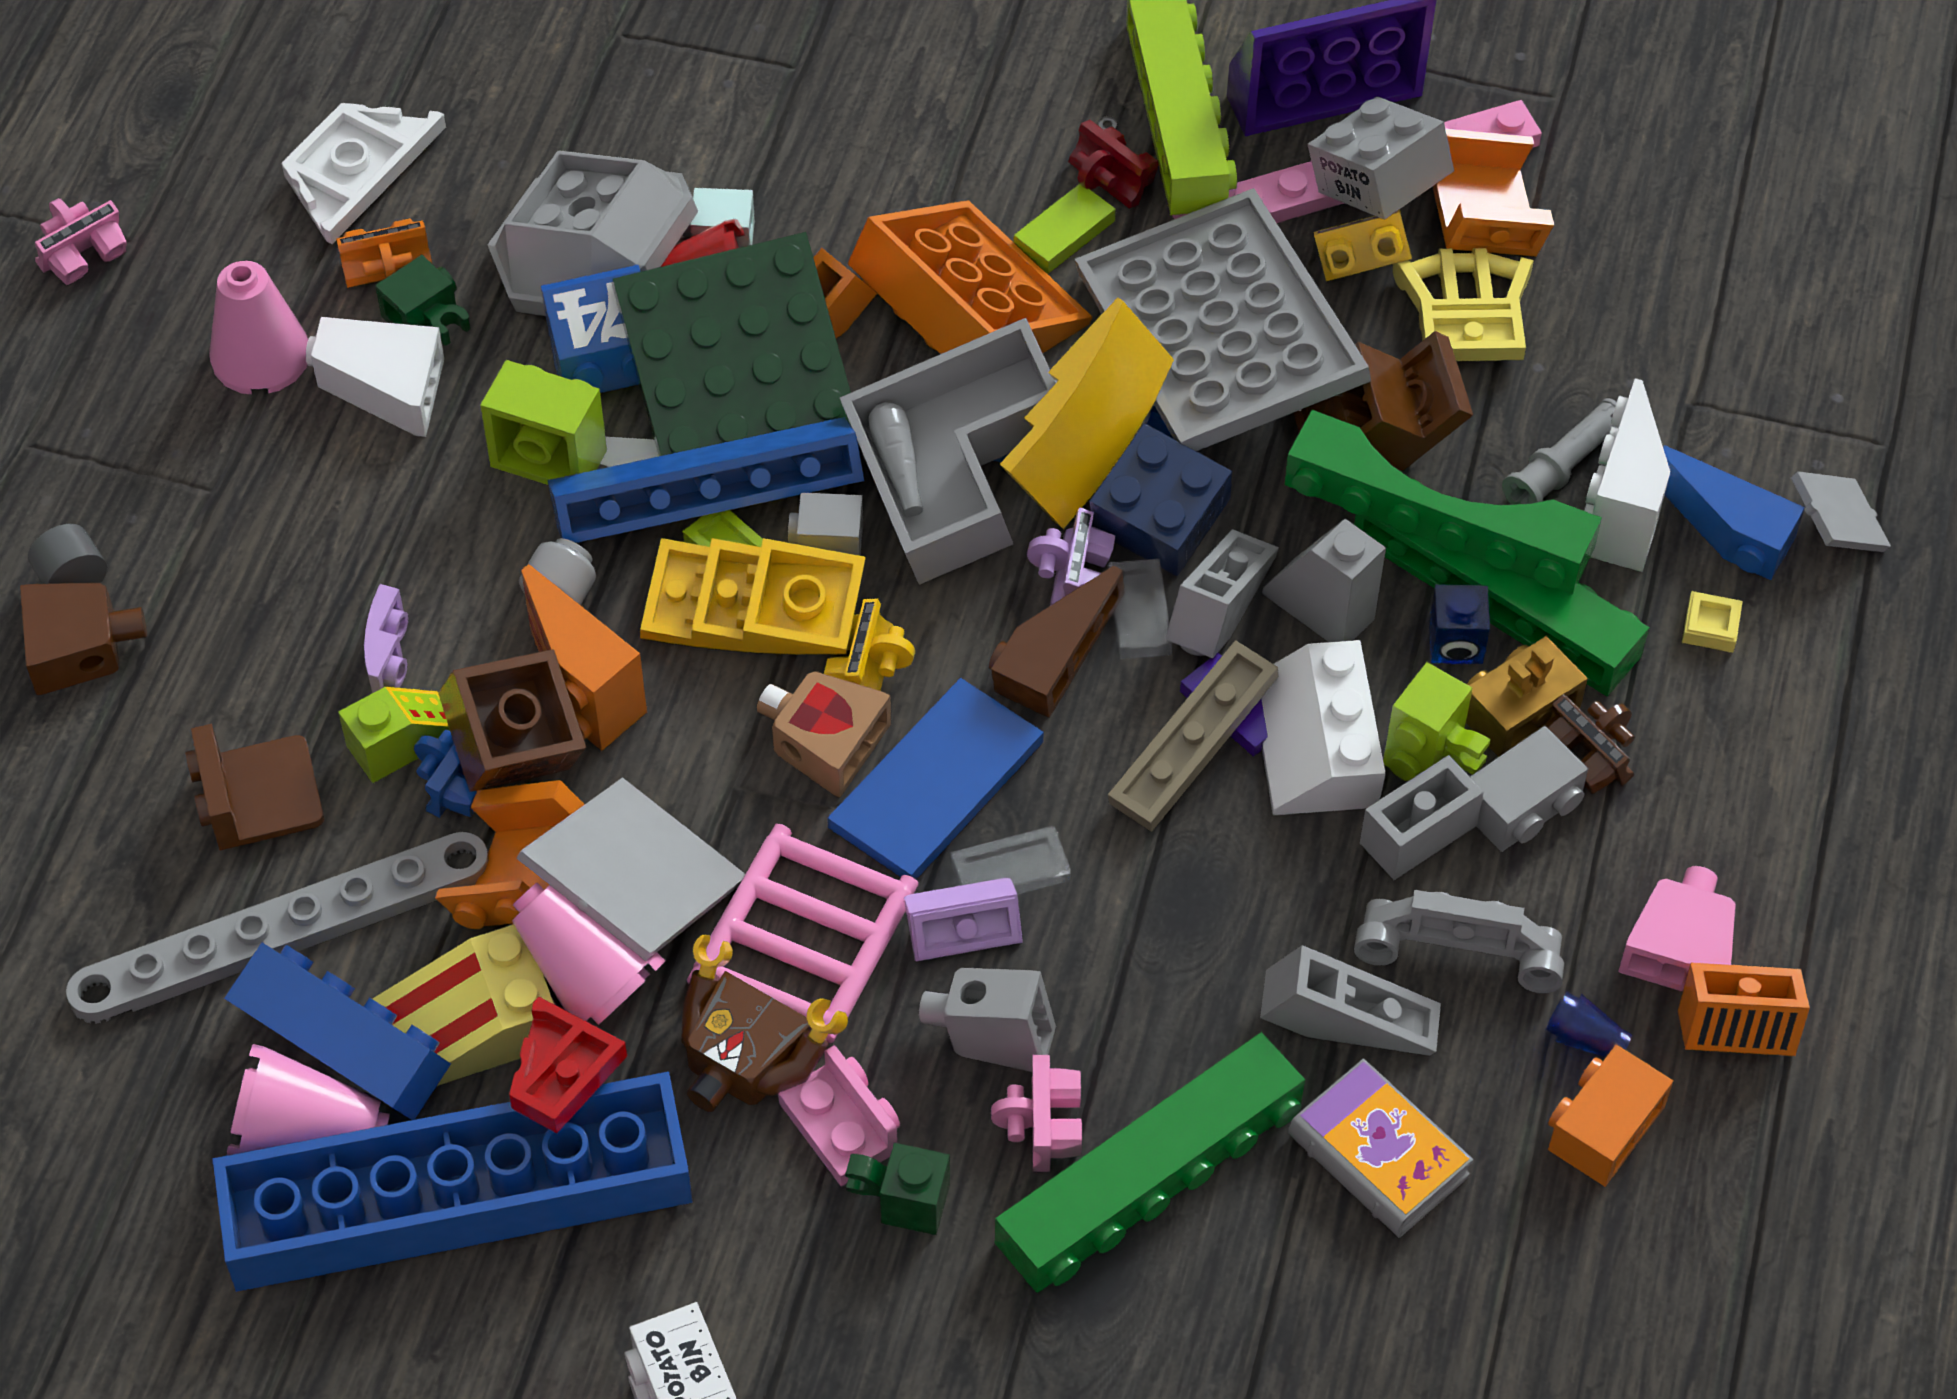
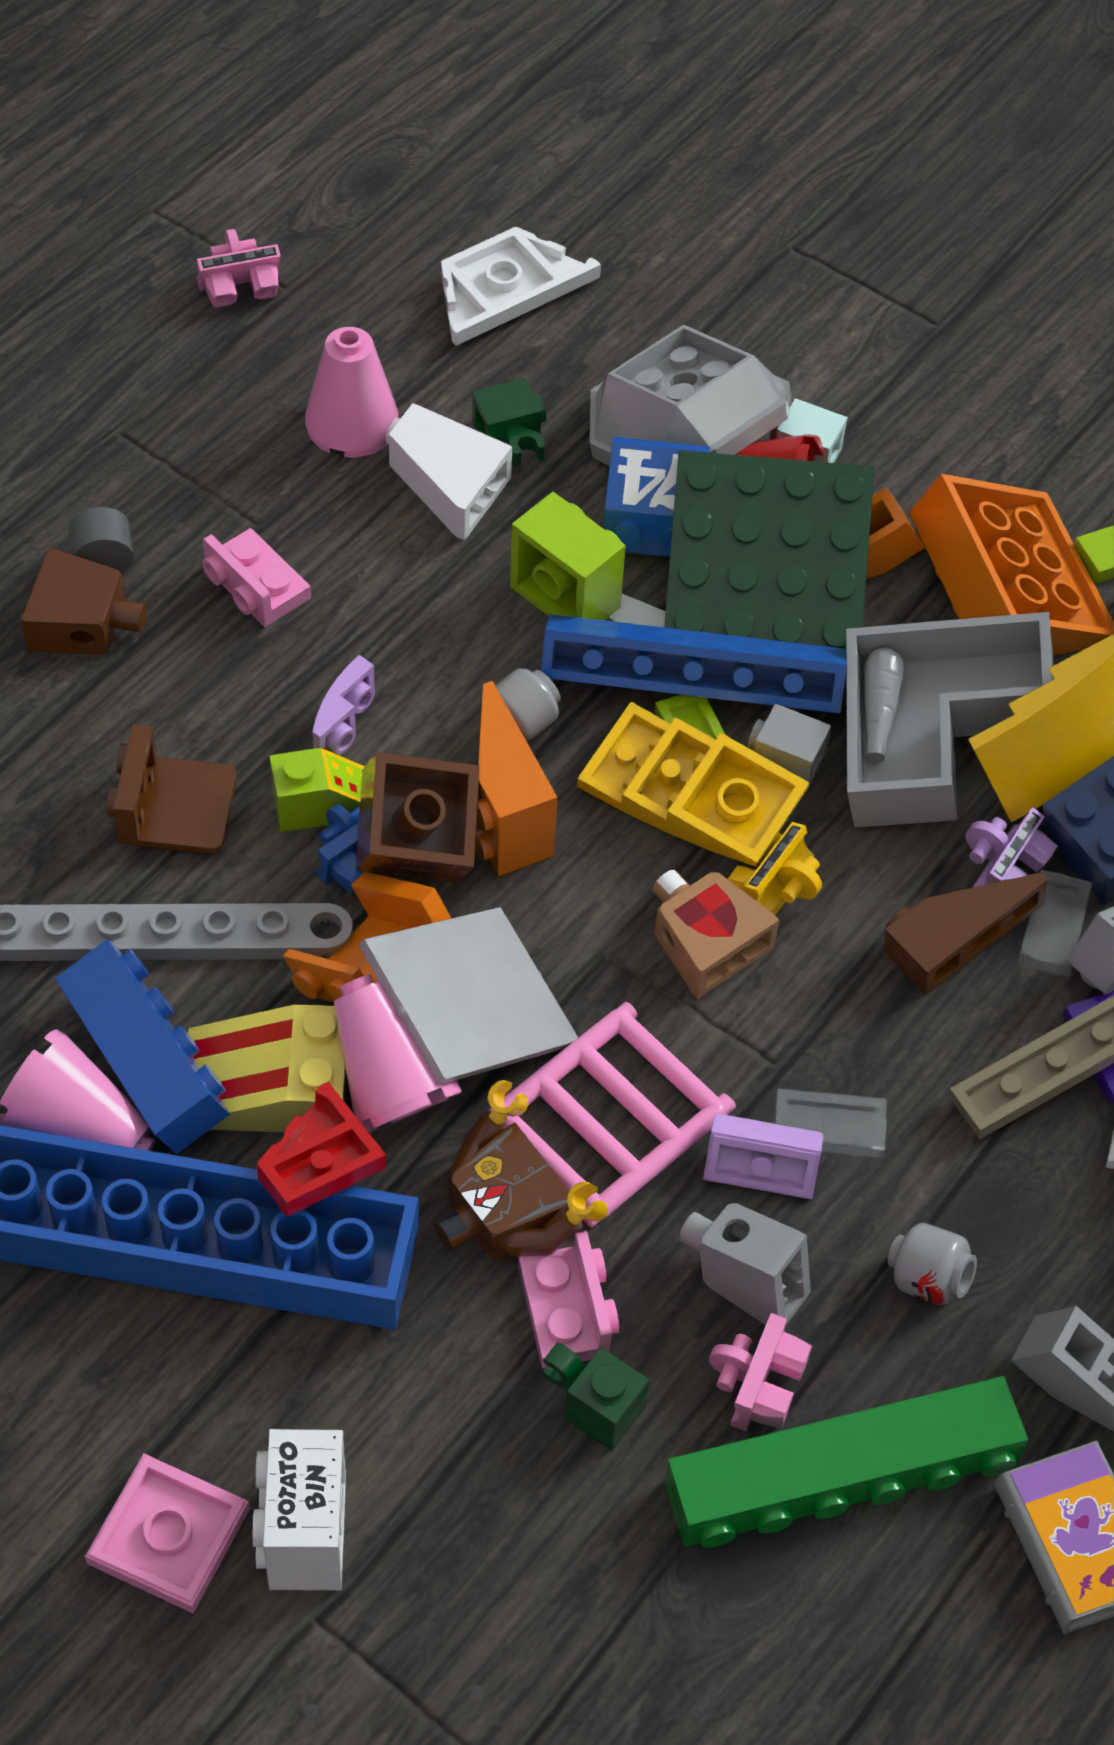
camera: 20 degrees right, 0 degrees up
orange hips [336,218,432,288] -> none
blue tile [827,678,1044,879] -> none
none -> bright pink bracket [202,528,311,627]
none -> light grey head [888,1223,977,1305]

